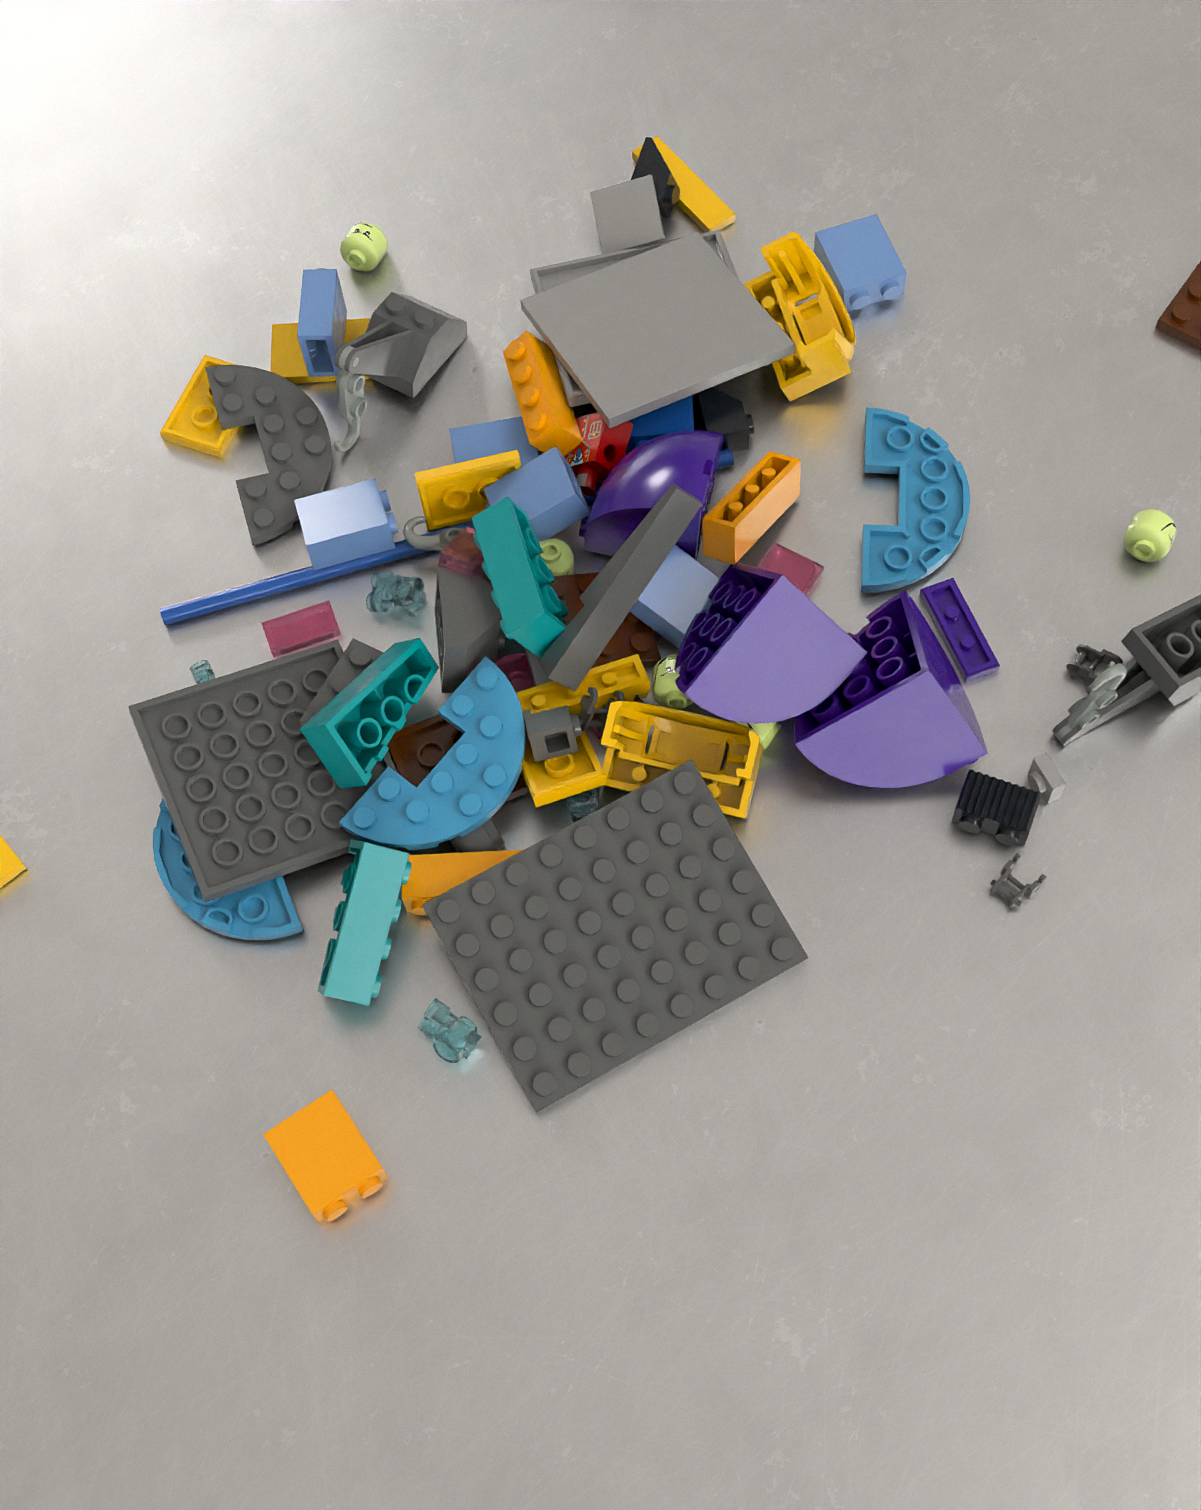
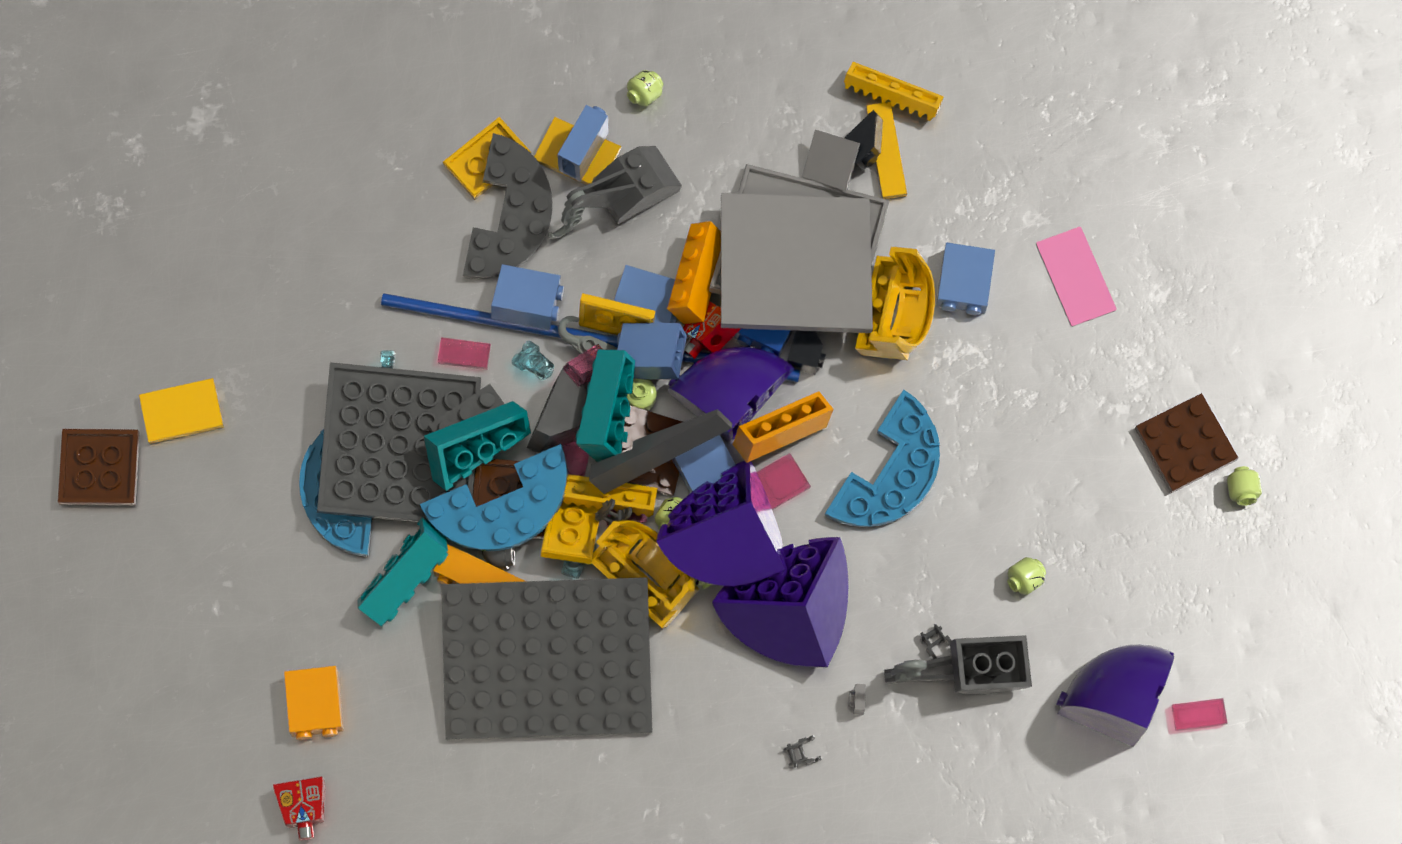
camera: 20 degrees right, 10 degrees up
clear light blue plate [417,998,482,1063] -> none
dark grey brick [523,705,582,762] -> none
dark purple tile [919,578,1000,683] -> none
black brick [952,769,1042,845] -> none
none -> red torso [273,777,325,841]
none -> yellow gear [844,62,944,121]
none -> bright pink sticker [1036,227,1116,326]

